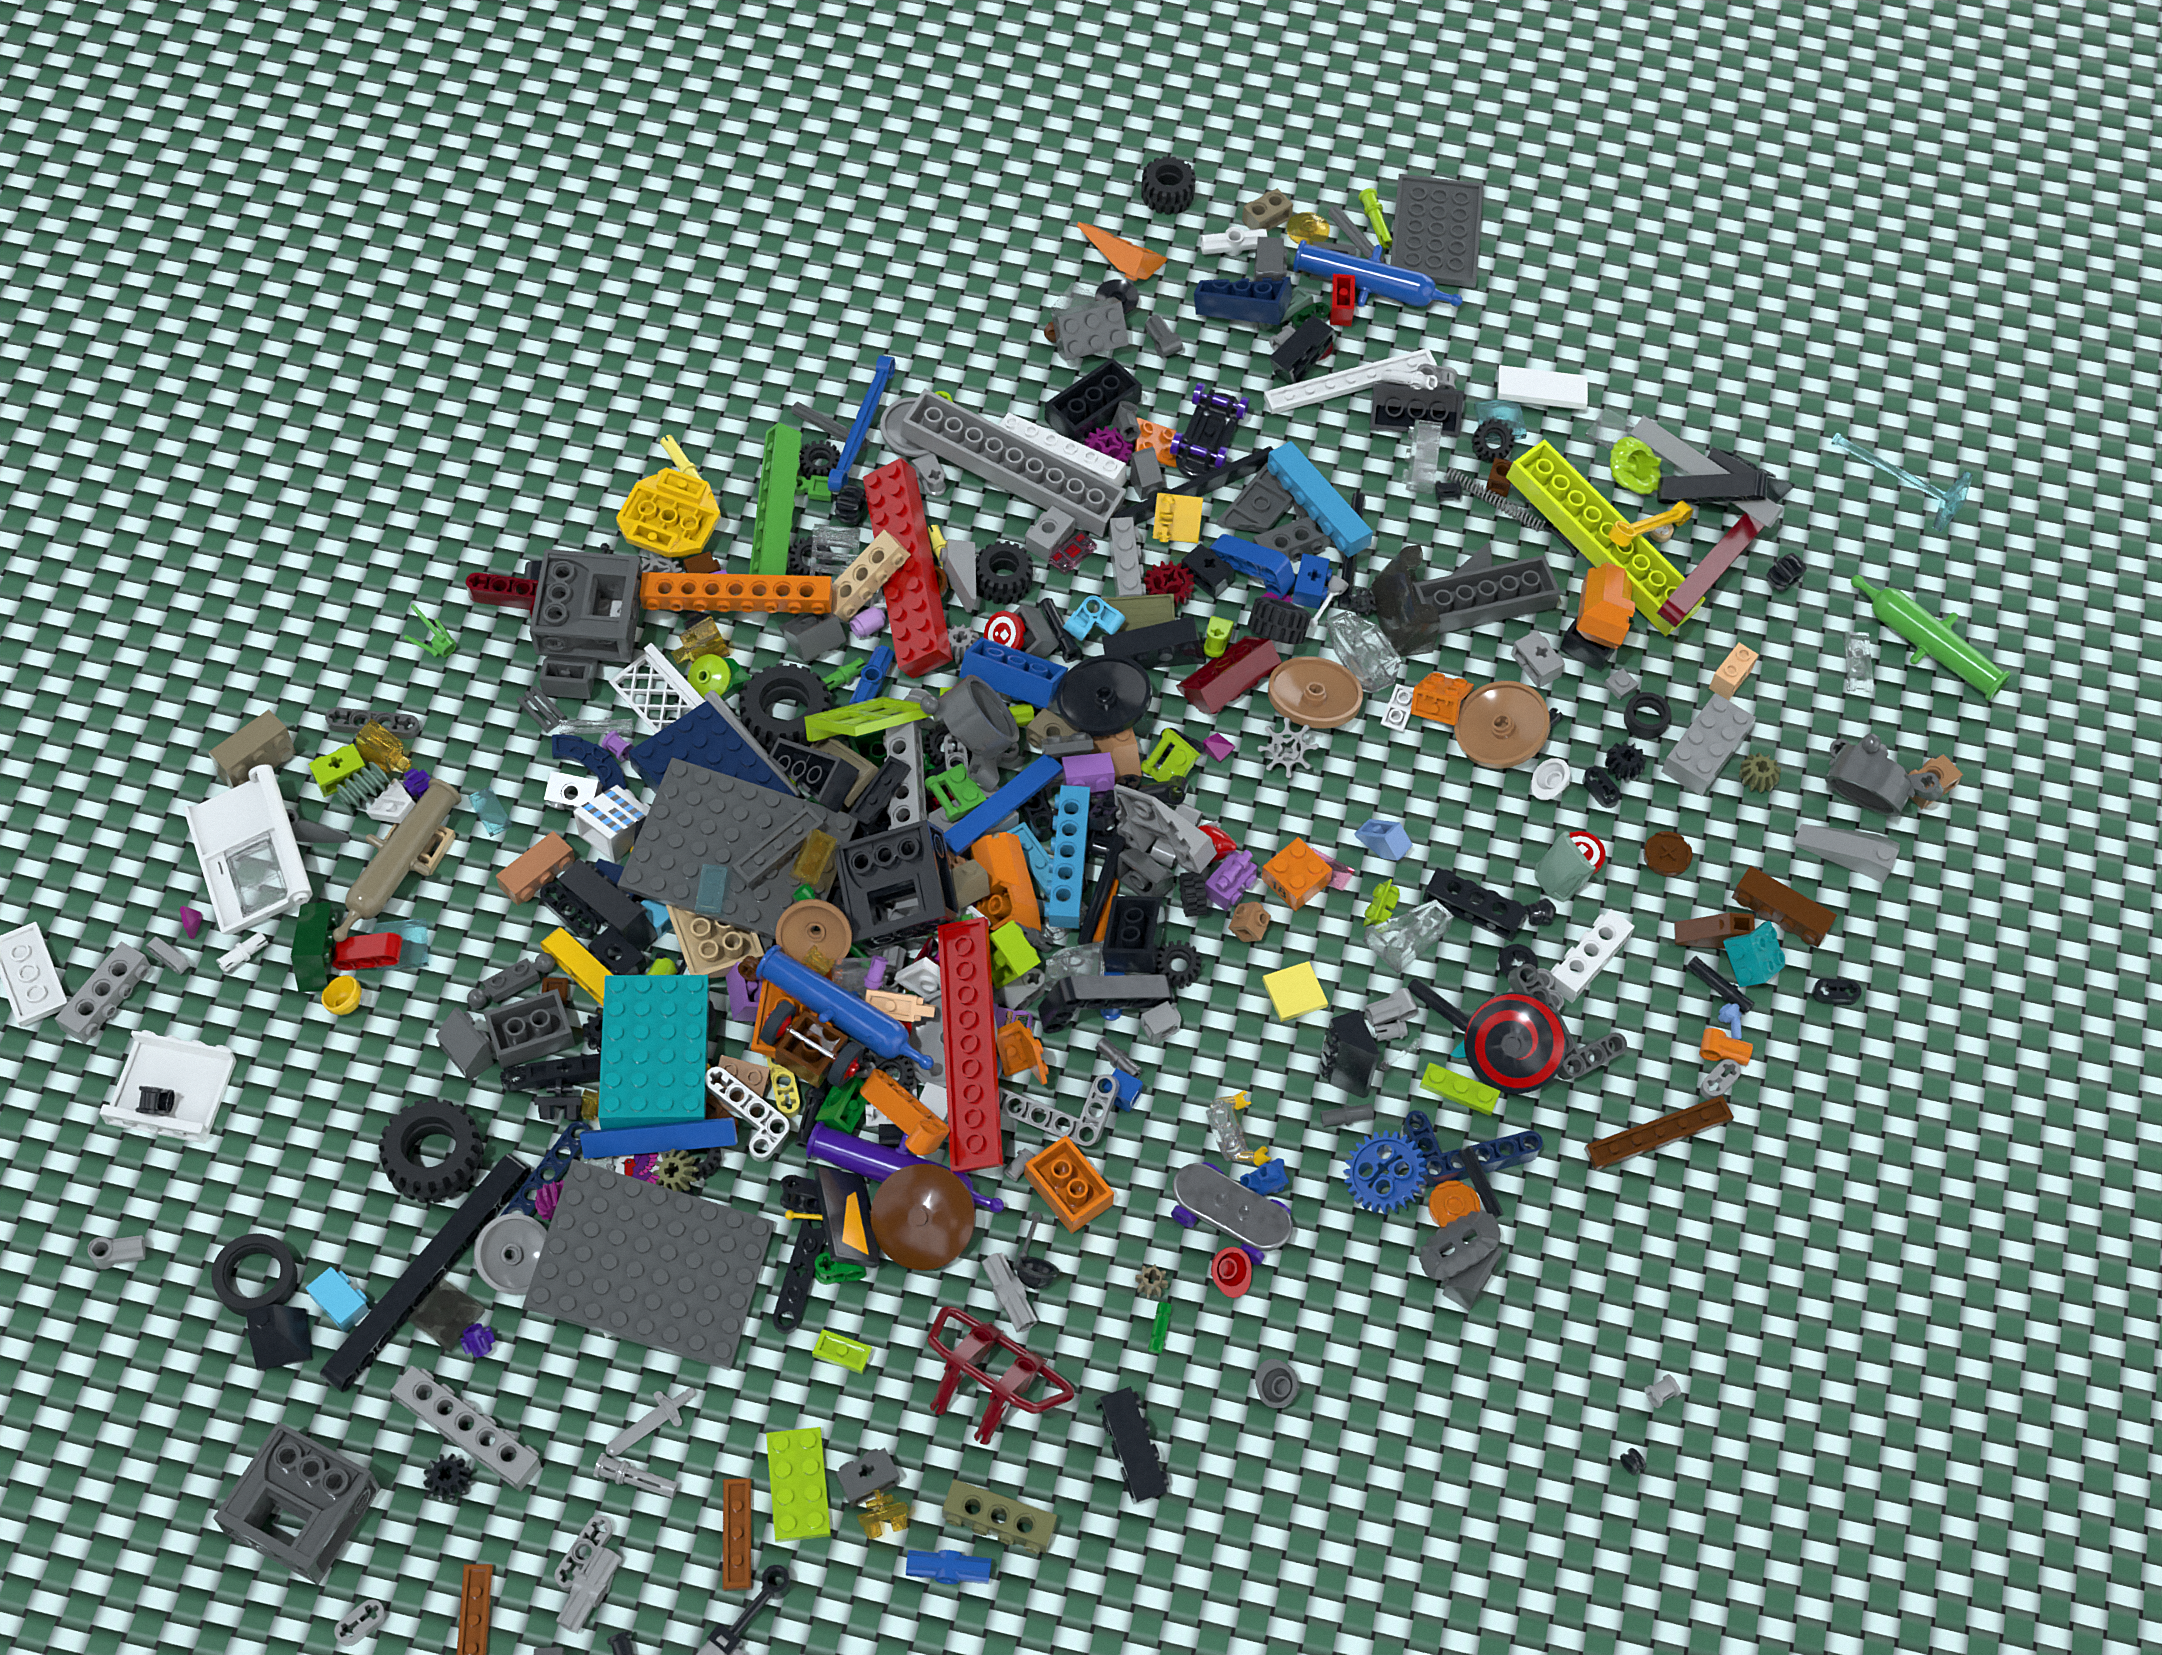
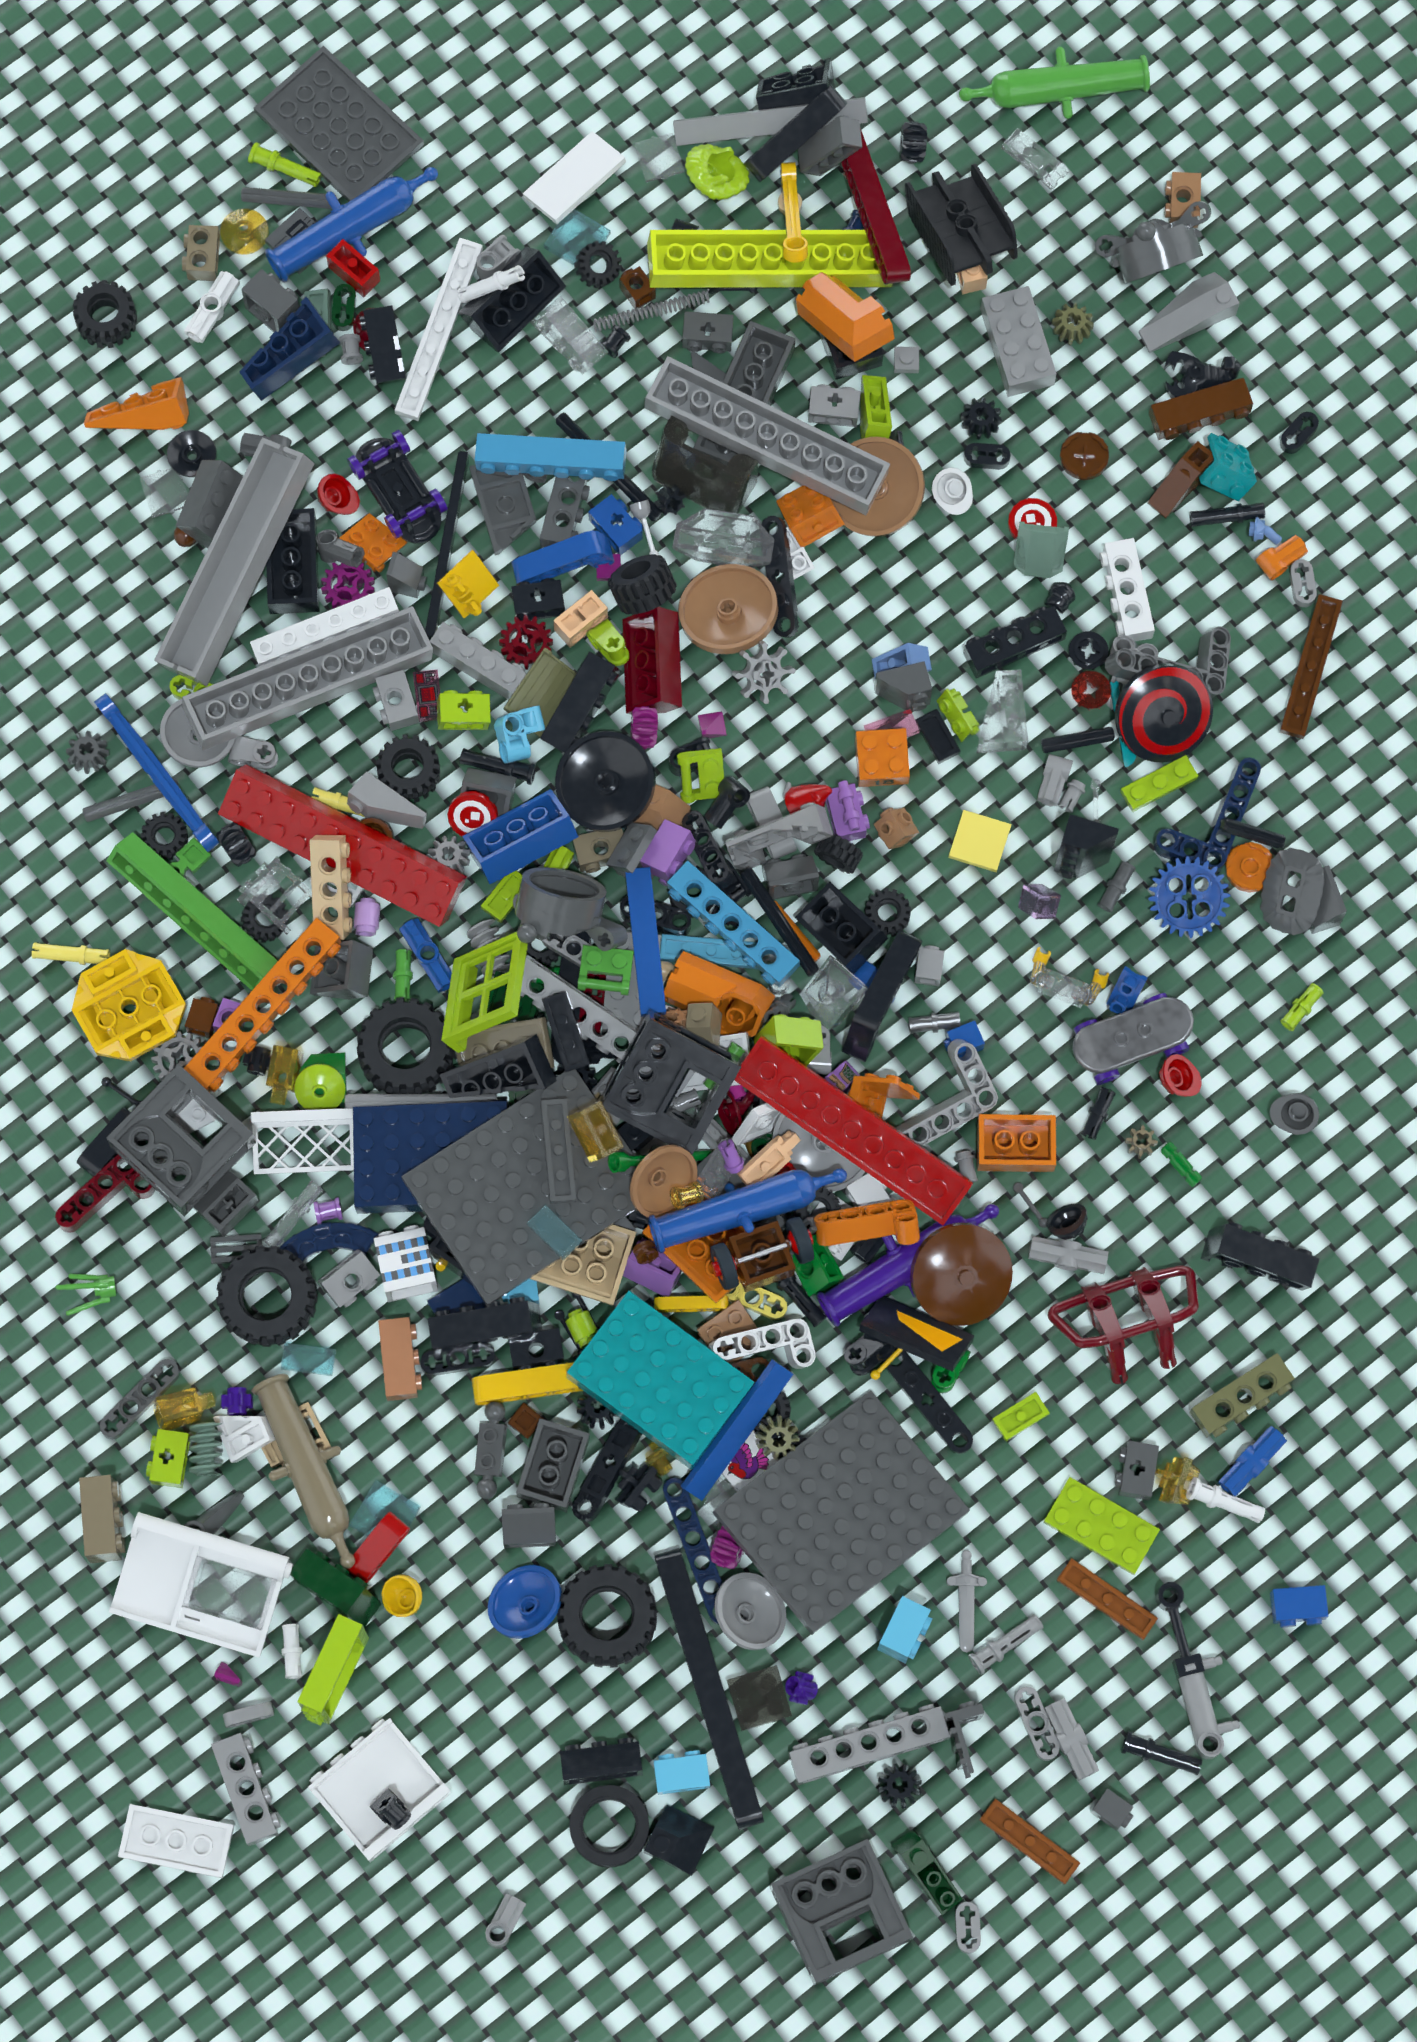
camera: 50 degrees left, 15 degrees up
black tyre [1624,692,1671,739] -> none
none -> dark grey gear [66,730,109,774]
none -> light grey piece [154,437,314,686]
none -> black tyre [216,1245,318,1347]
none -> lime window [297,1614,369,1726]
none -> red piece [317,474,360,515]
none -> lime brick [437,690,491,730]
none -> blue dish [488,1565,562,1639]
none -> light nougat brick [553,590,608,648]
none -> black slope [560,1738,643,1786]
none -> magenta gear [630,706,658,749]
none -> light grey brick [644,356,890,515]
none -> yellow beam [654,1296,729,1313]
none -> dark grey brick [682,311,734,353]
none -> black piece [761,516,799,638]
none -> dark grey brick [798,115,862,176]
none -> lime slope [860,375,892,439]
none -> dark grey slope [874,661,932,711]
none -> medium azure brick [877,1596,933,1664]
none -> dark green slope [891,1830,963,1915]
none -> black piece [905,164,1018,286]
none -> black tile [915,709,961,764]
none -> dark grey plate [944,1701,984,1779]
none -> panel [1018,884,1061,919]
none -> clear red gear [1071,671,1111,710]
none -> black pin [1081,1087,1116,1140]
none -> black animal [1164,351,1241,398]
none -> white pin [1186,1477,1265,1523]
none -> lime pin [1280,983,1324,1031]

